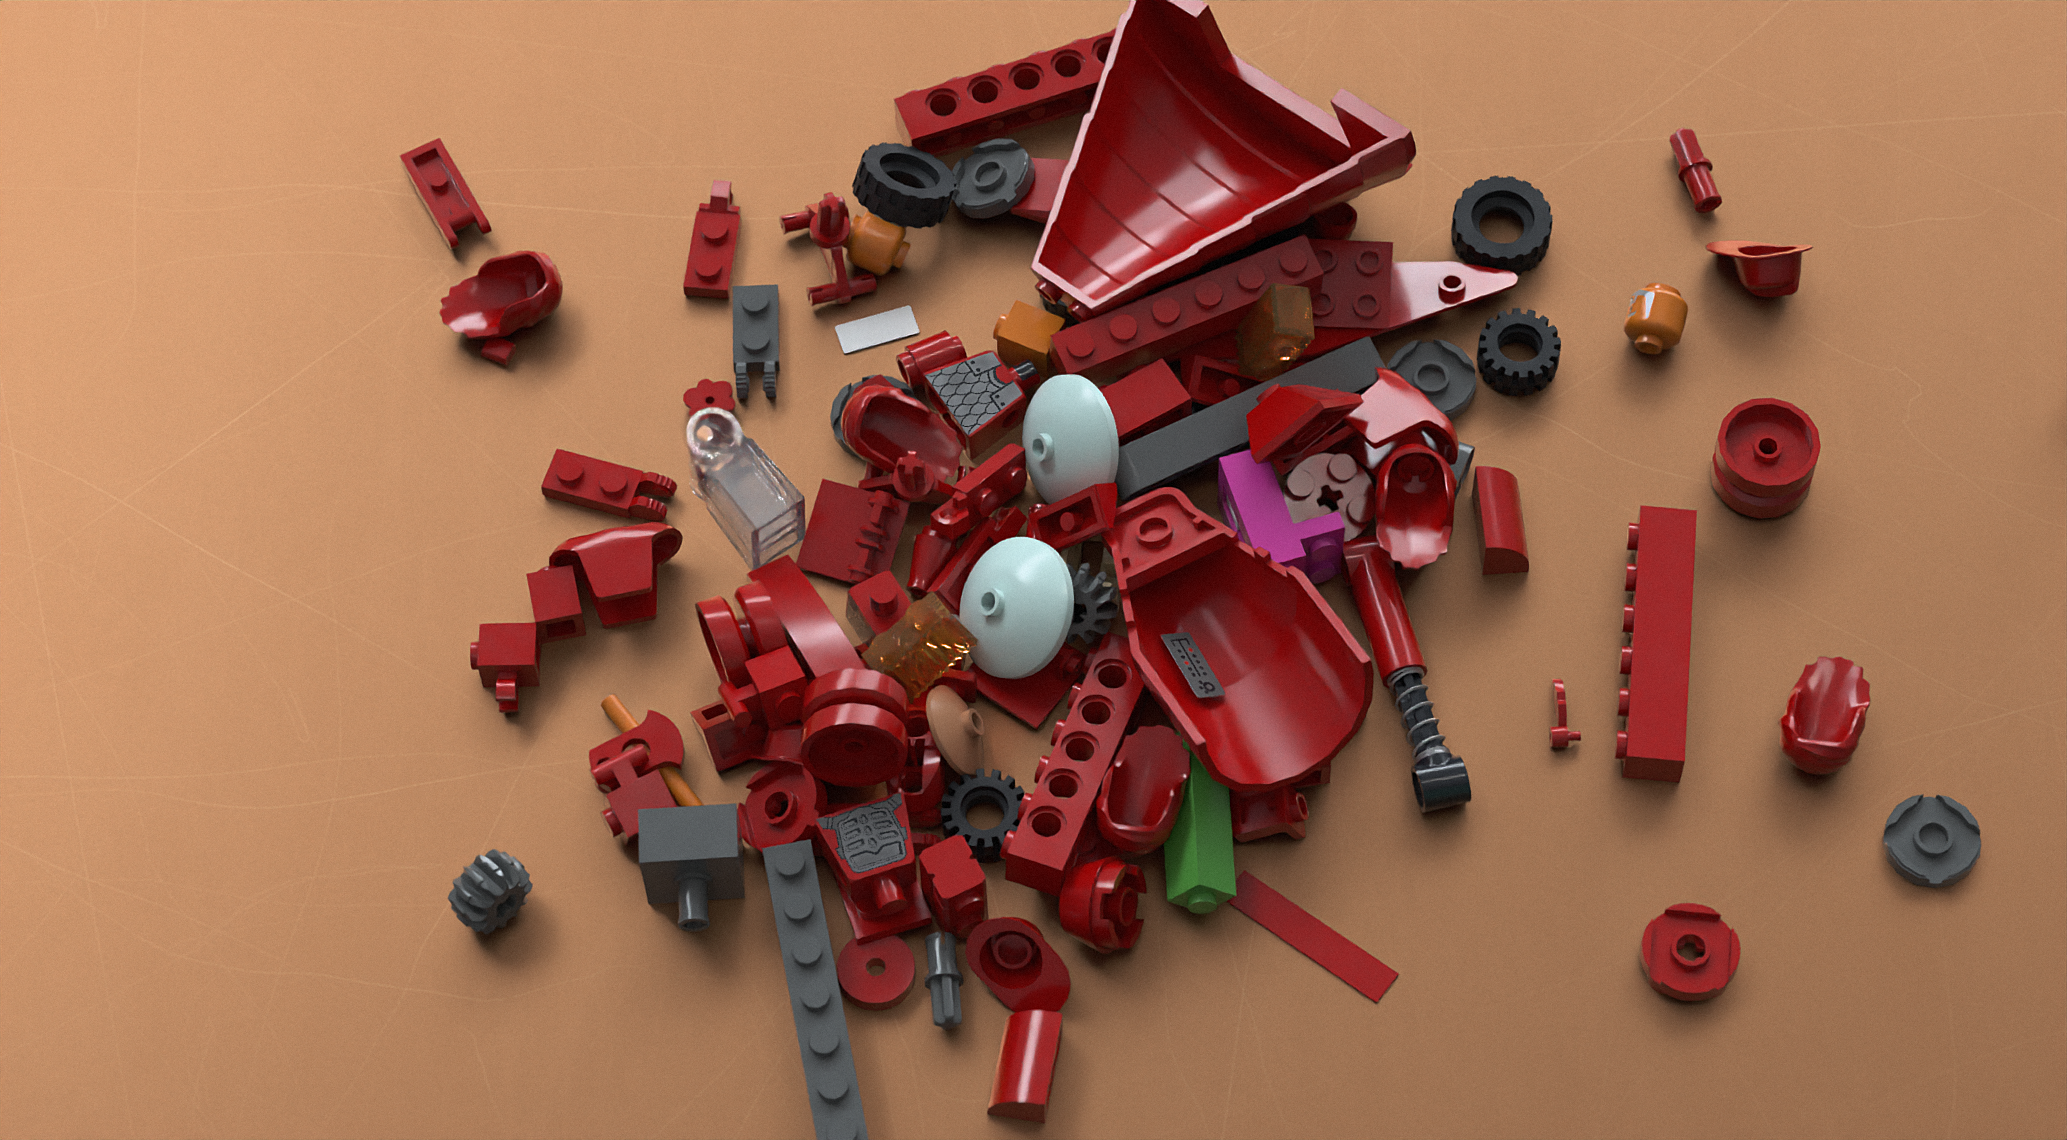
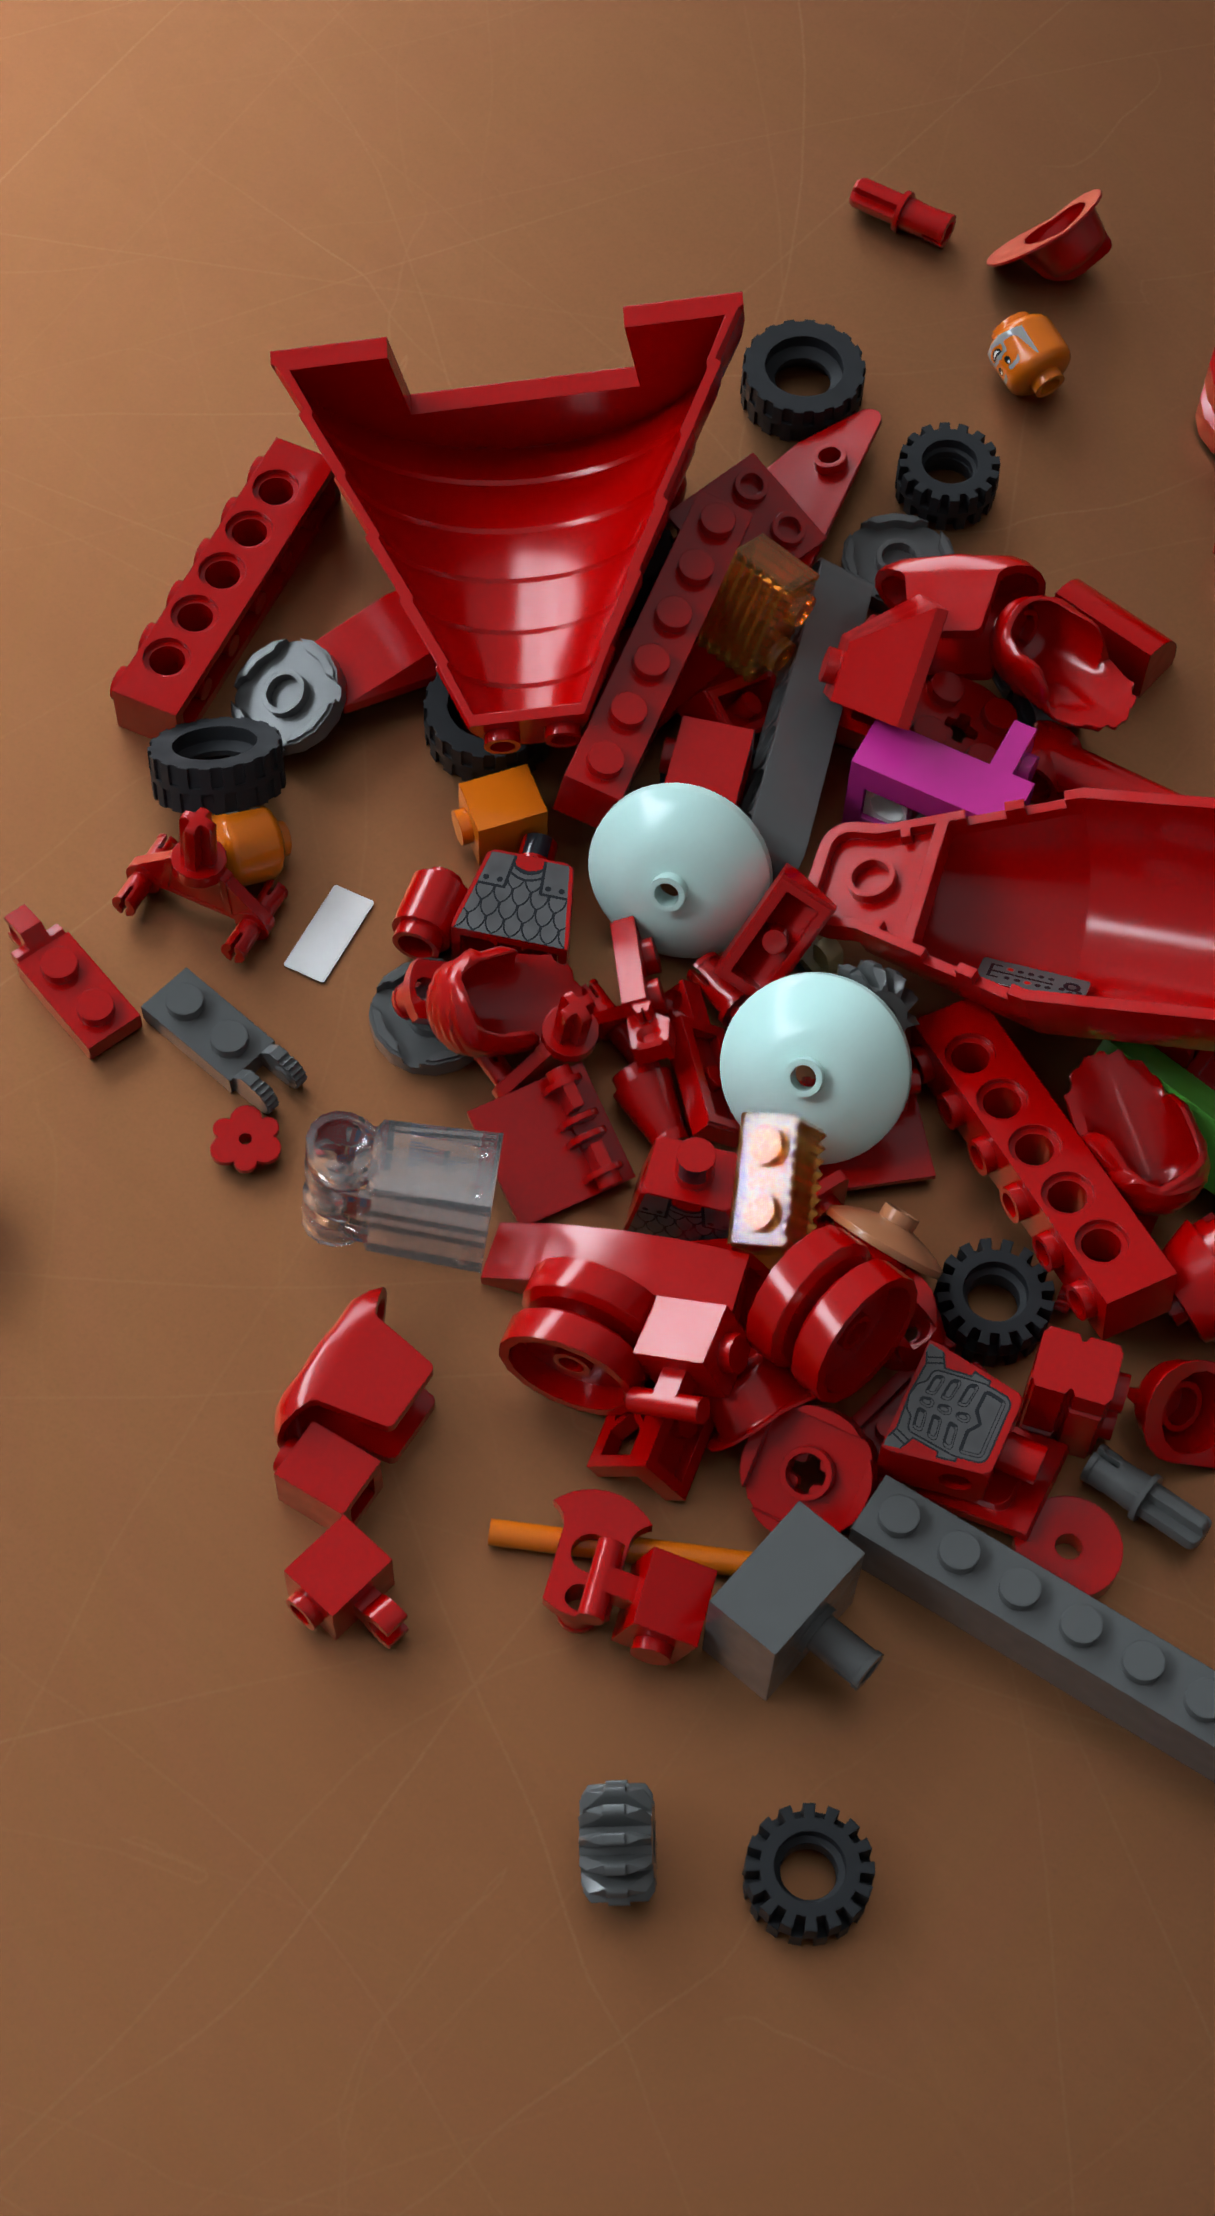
camera: 50 degrees left, 0 degrees up
red hinge [541,449,677,522] -> none
none -> black tyre [742,1803,875,1946]

